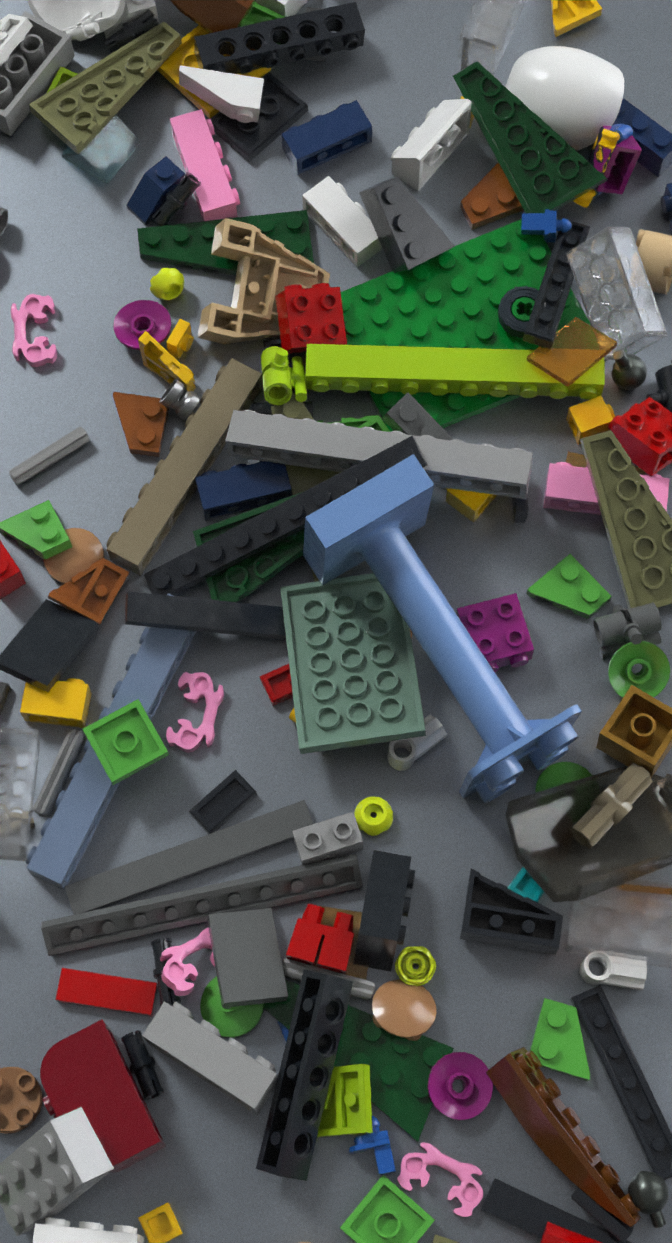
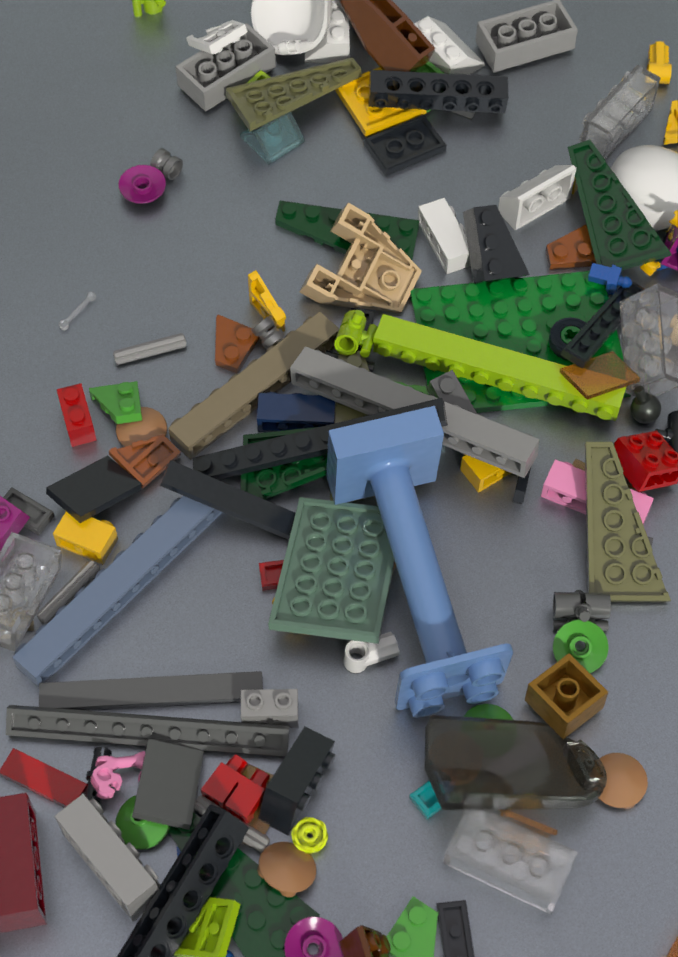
camera: 15 degrees right, 10 degrees down
bright pink helmet [10,294,58,367] -> none
bright green plate [83,699,169,785] -> none
black pin [103,9,159,53] -> none
magenta dish [113,300,172,350] -> none
black pin [121,1030,164,1100] -> none
dark blue slope [127,156,185,226] -> none
neon yellow plate [150,268,184,300] -> none
black pin [152,172,201,226] -> none
yellow plate [166,319,194,360] -> none
bright pink helmet [166,672,224,753] -> none
bright pink brick [170,109,240,221] -> none
white slope [179,65,264,123] -> none
black tile [189,770,257,834] -> none
red brick [275,283,347,354] -> none
dark blue brick [281,100,372,175] -> none
neon yellow plate [354,796,393,836] -> none
magenta brick [456,593,534,672] -> none
black wedge [460,868,563,955] -> none
bright green wing [526,554,612,619] -> none
yellow brick [566,395,615,445] -> none
dark tan piece [570,763,653,849] -> none
white piece [579,951,647,990] -> none

